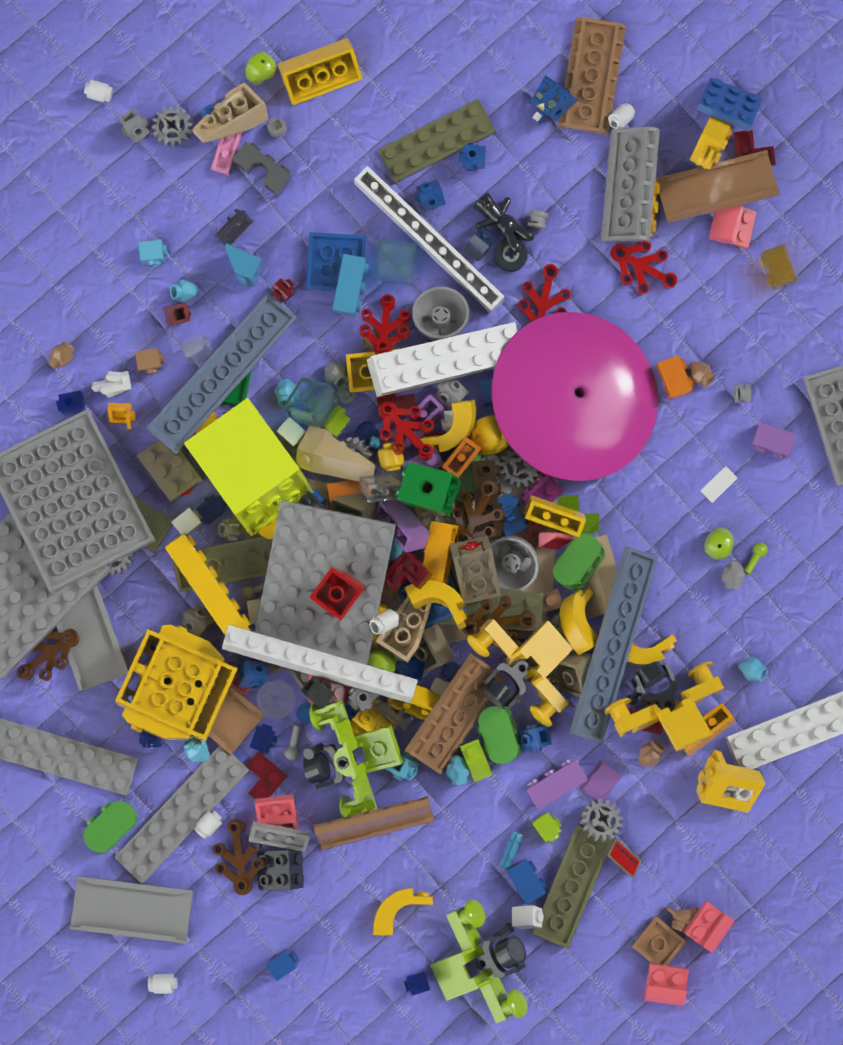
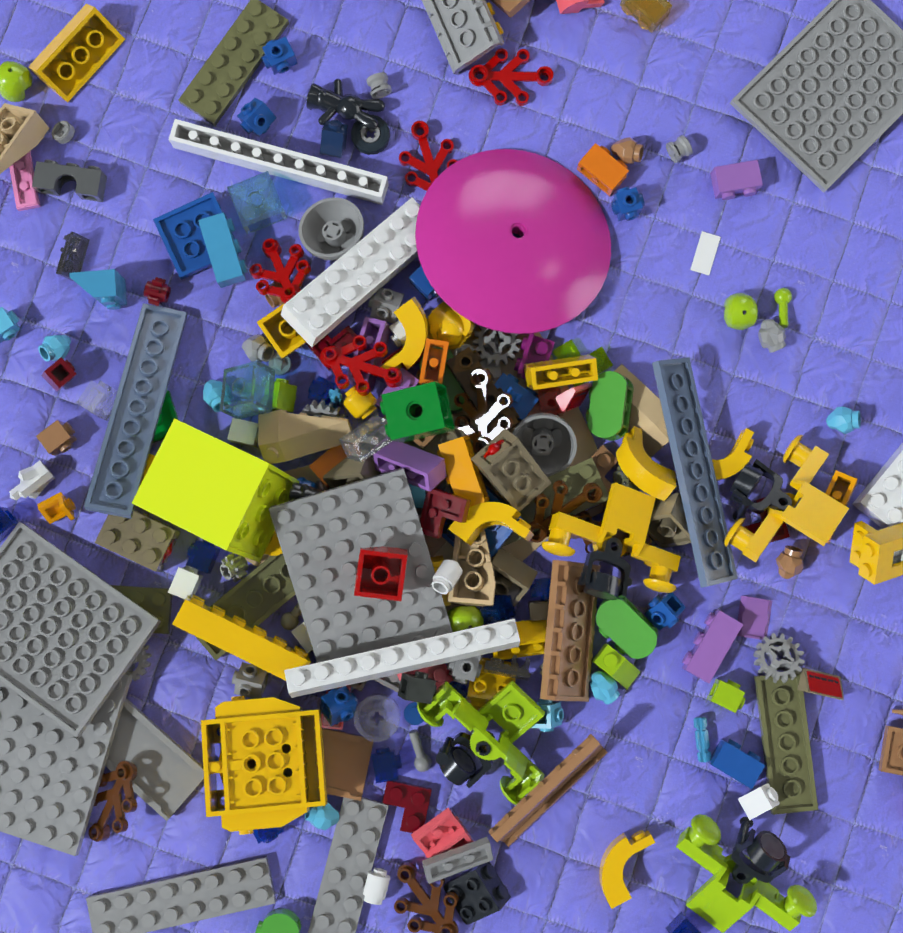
camera: 30 degrees left, 0 degrees up
none -> blue brick [611,187,645,221]

